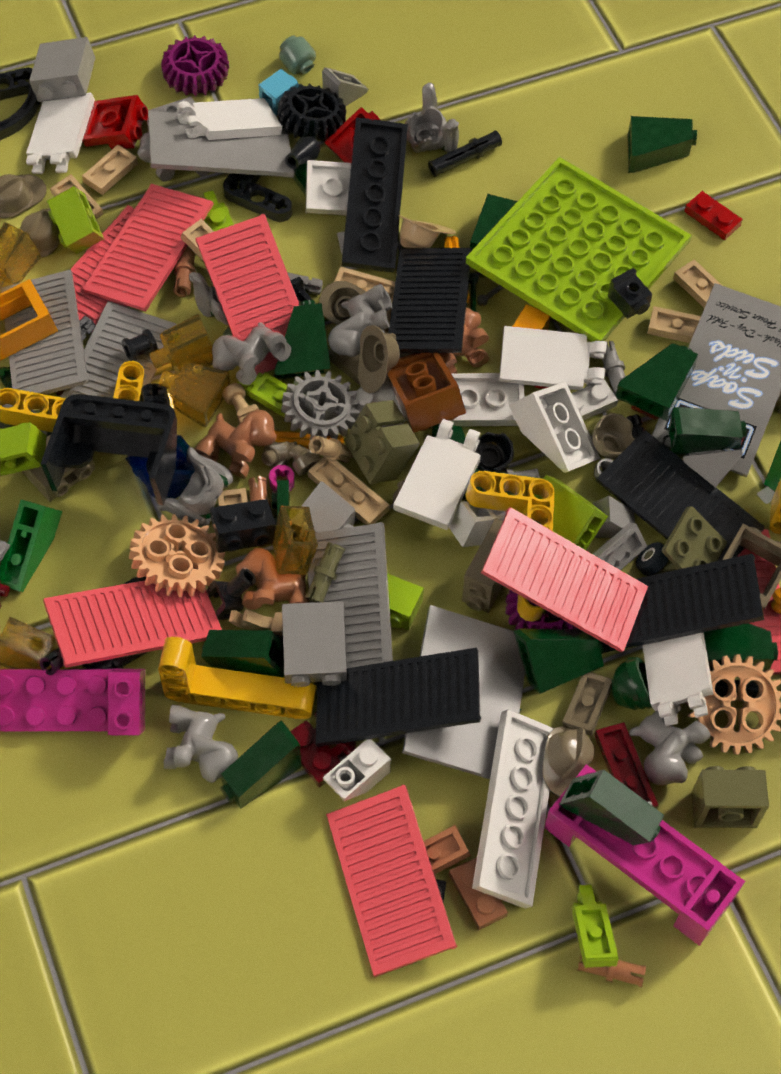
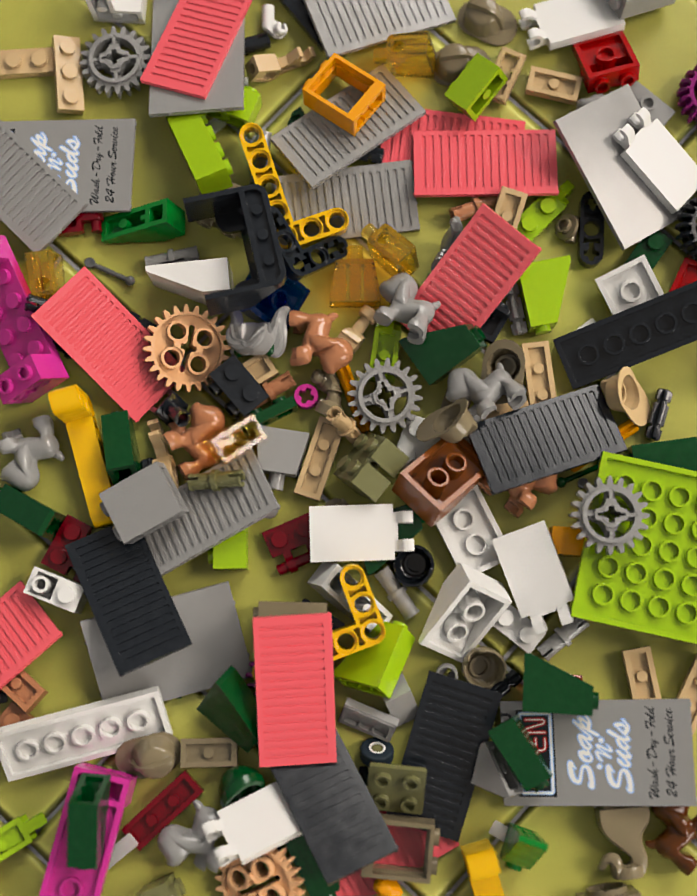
camera: 70 degrees right, 20 degrees up
black bush [122,329,158,361] -> none
black cone [285,136,320,169] -> none
black brick [608,268,652,319] -> none
none -> dark grey hinge [84,257,135,286]
none -> light grey pin [144,245,200,266]
none -> white slope [145,257,234,305]
none -> dark red plate [262,512,315,576]
none -> lime slope [516,255,571,335]
none -> dark tan plate [555,214,579,244]
none -> light grey gear [569,476,650,555]
none -> black axle [644,388,673,441]

